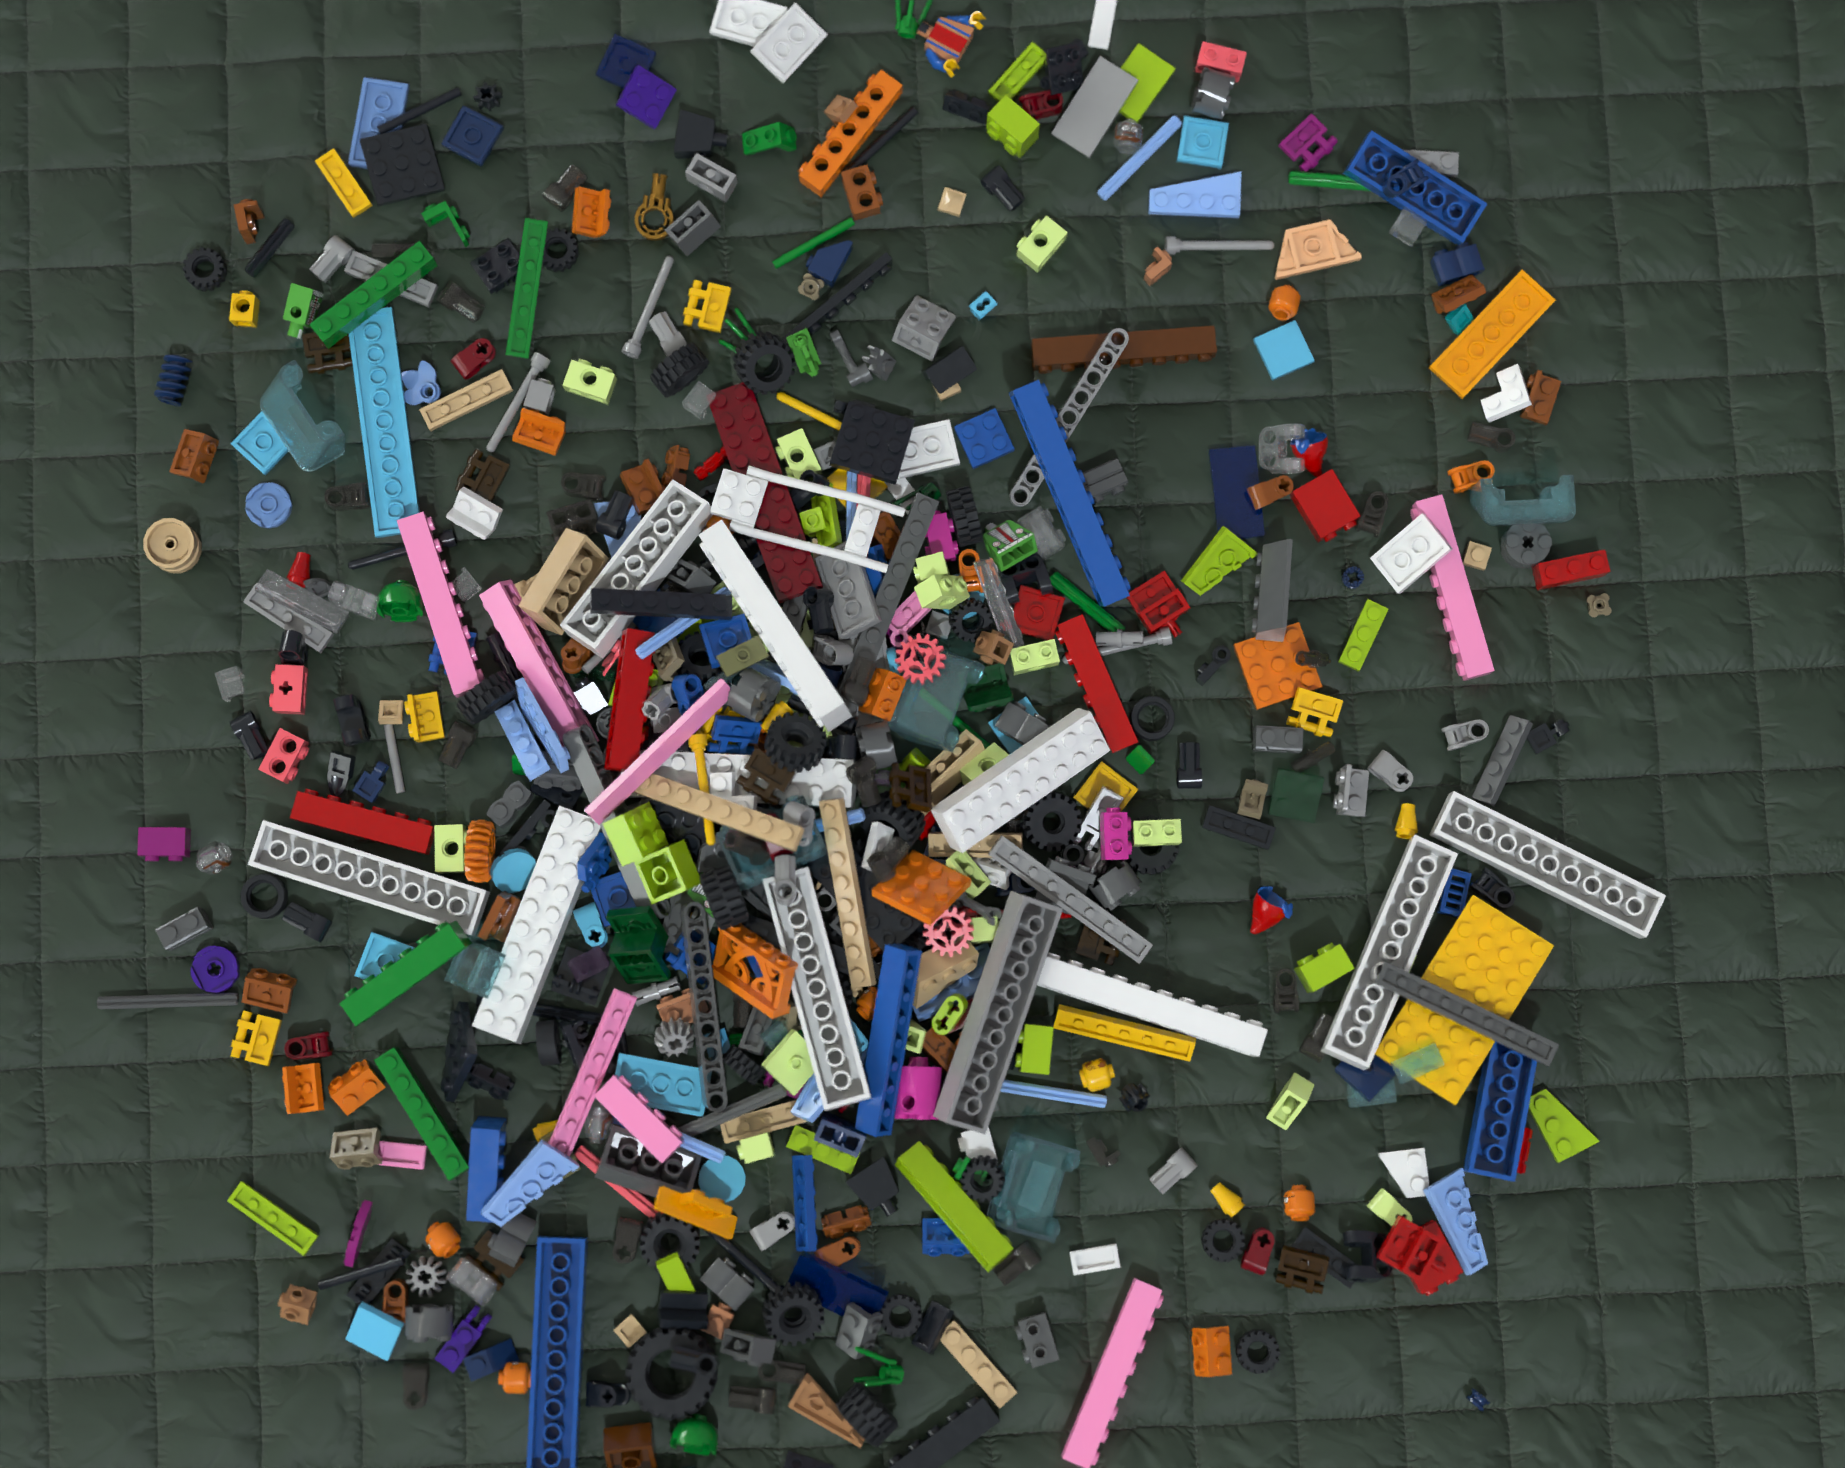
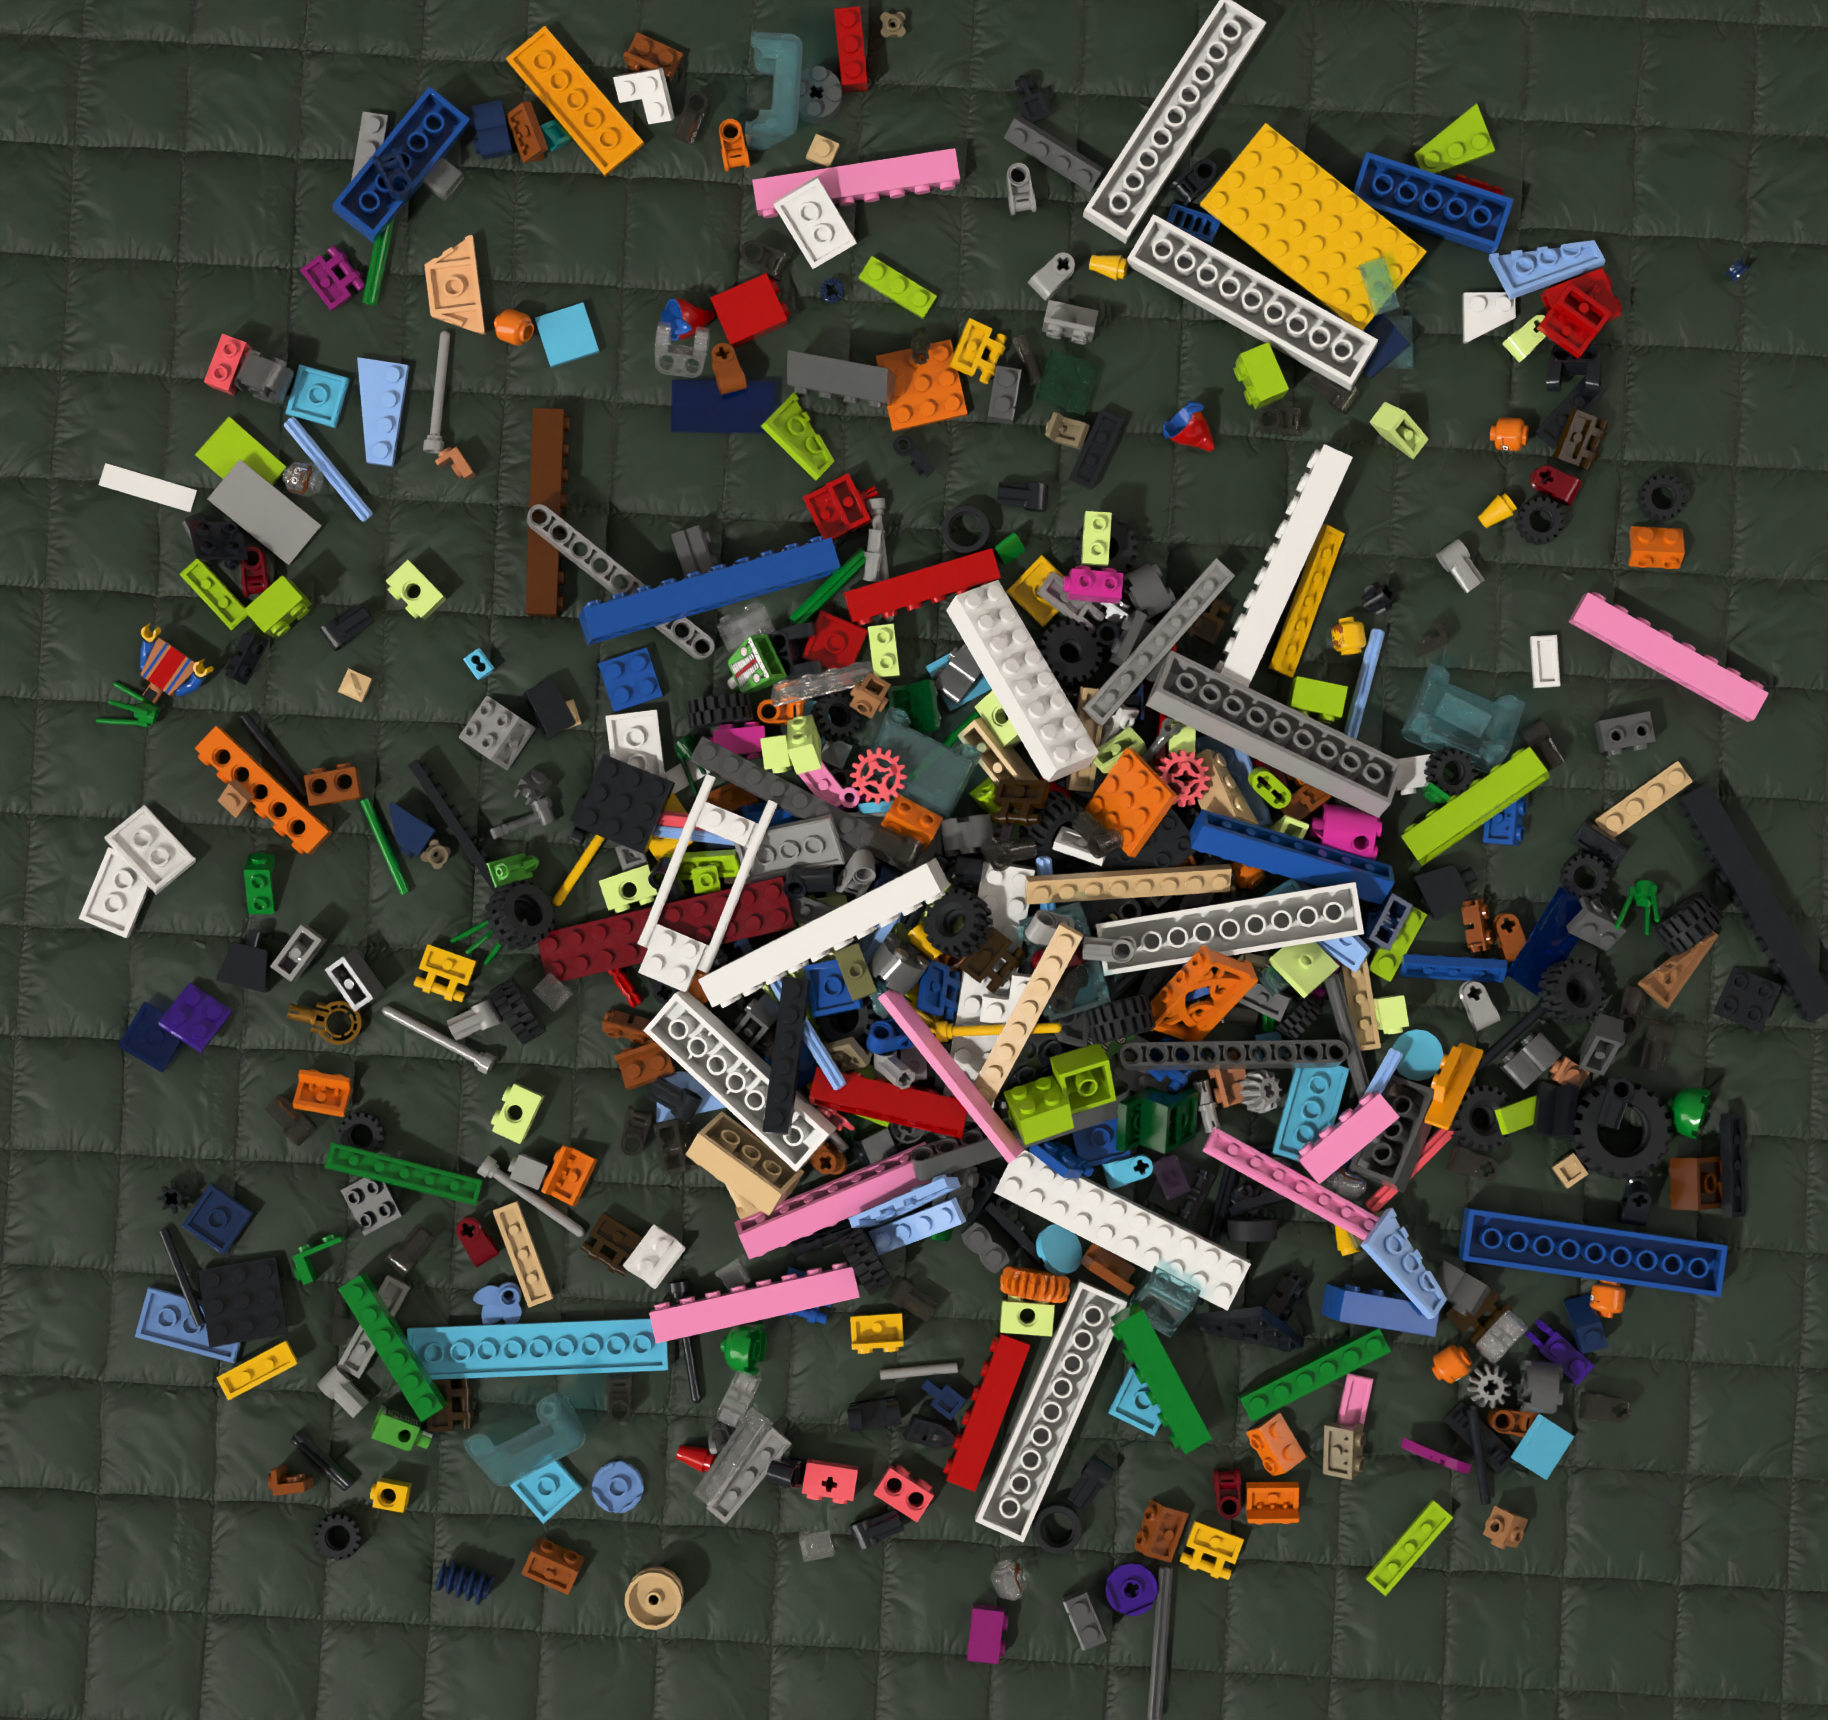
camera: 80 degrees left, 5 degrees up
tan tile [378,700,404,724] -> none
dark grey plate [1374,961,1559,1067] -> none

